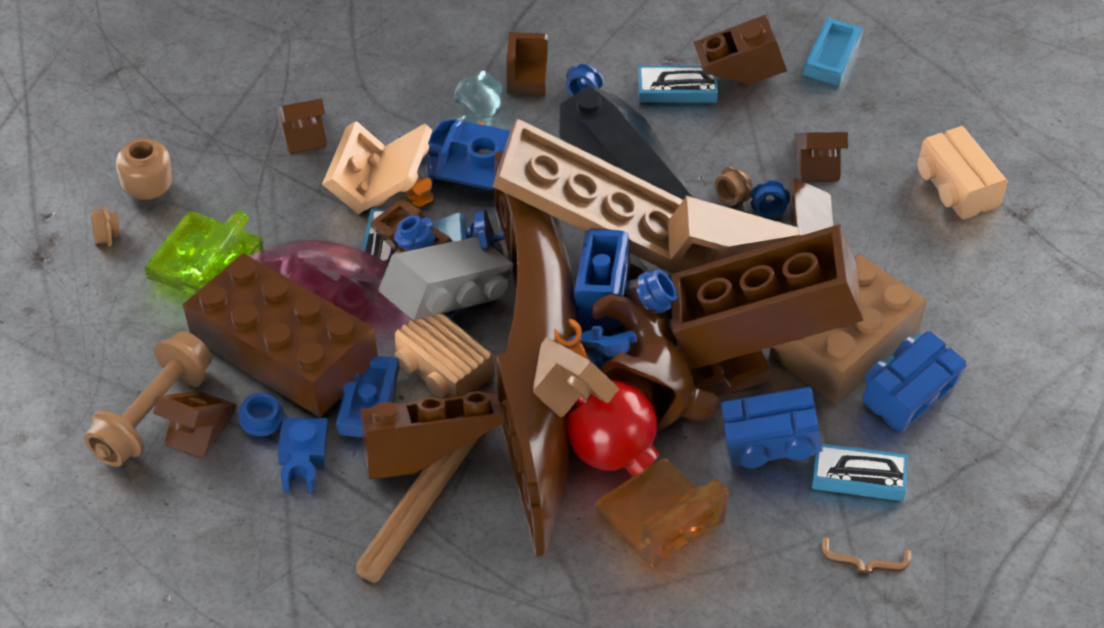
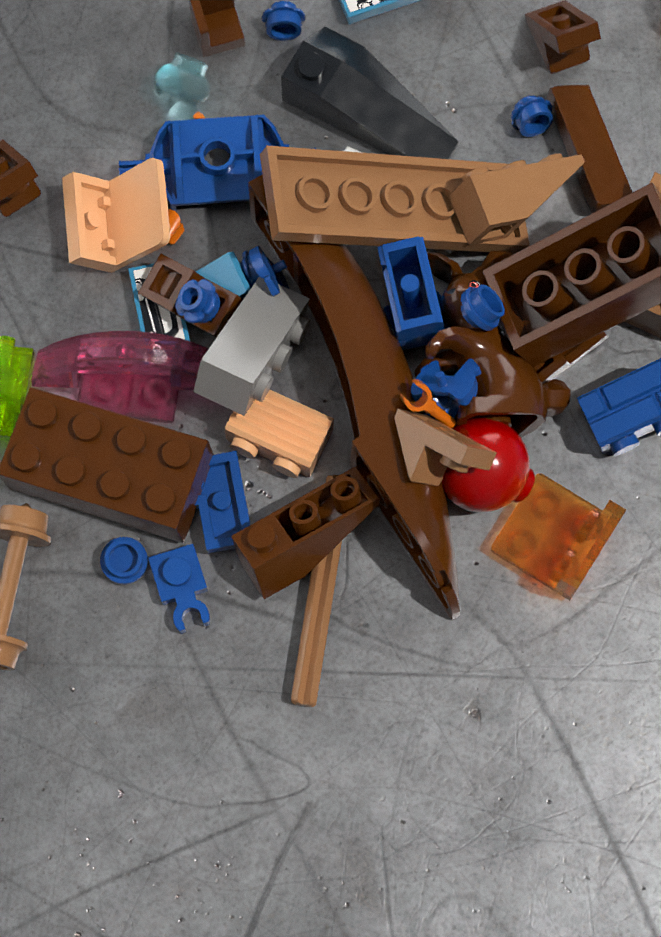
camera: 20 degrees left, 25 degrees up
reddish brown slope [153,390,237,458] -> none
medium nougat plate [714,167,752,206] -> none

